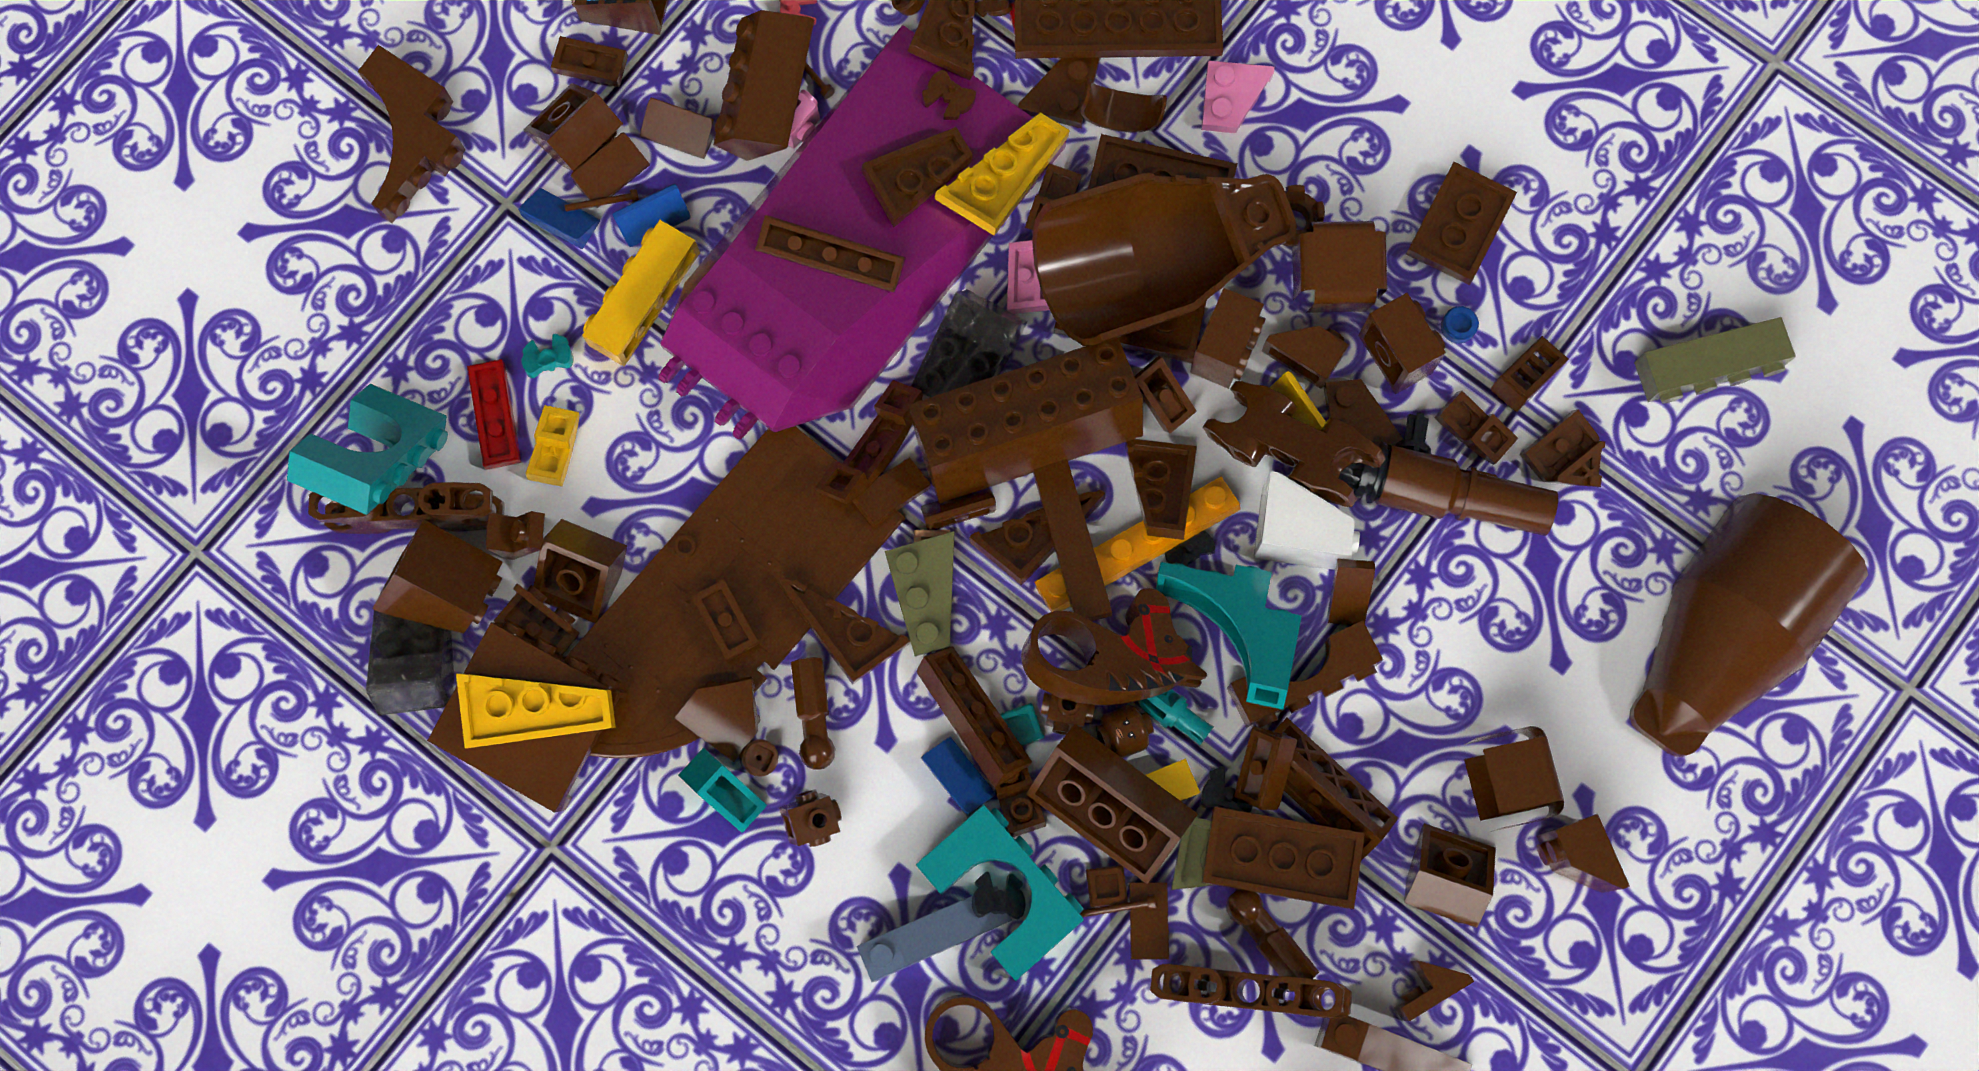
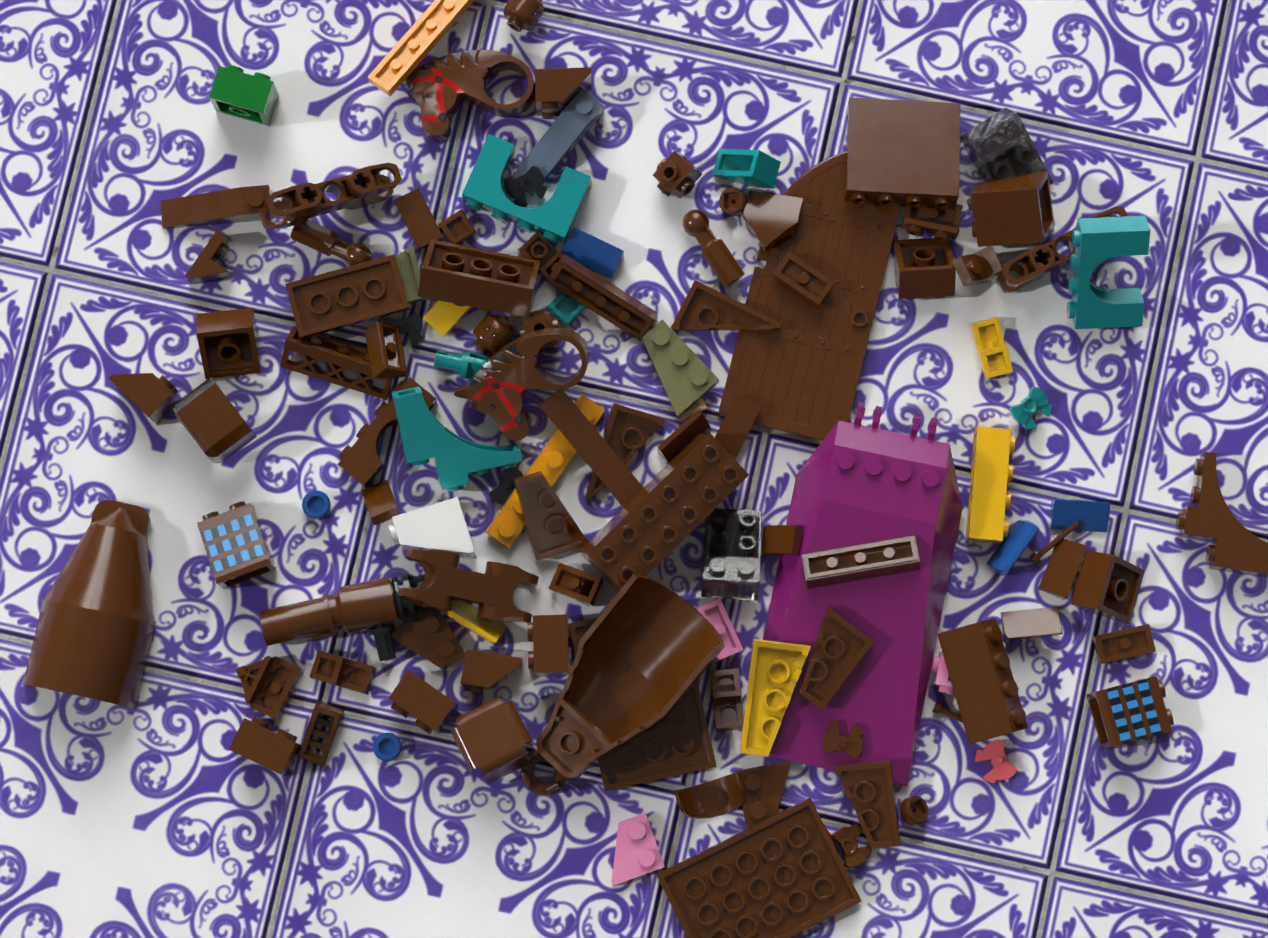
camera: 145 degrees right, 5 degrees up
yellow wing [456,673,616,748] -> none
red tile [467,359,521,470] -> none
reddish brown slope [815,380,924,504] -> none
reddish brown piece [1080,894,1159,918] -> none
reddish brown plate [1406,162,1517,285] -> none
olive brick [1634,317,1796,404] -> none
none -> slope [197,501,277,589]
none -> reddish brown brick [229,716,301,776]
none -> blue tile [302,491,331,520]
none -> reddish brown slope [535,67,591,119]
none -> reddish brown slope [759,525,803,556]

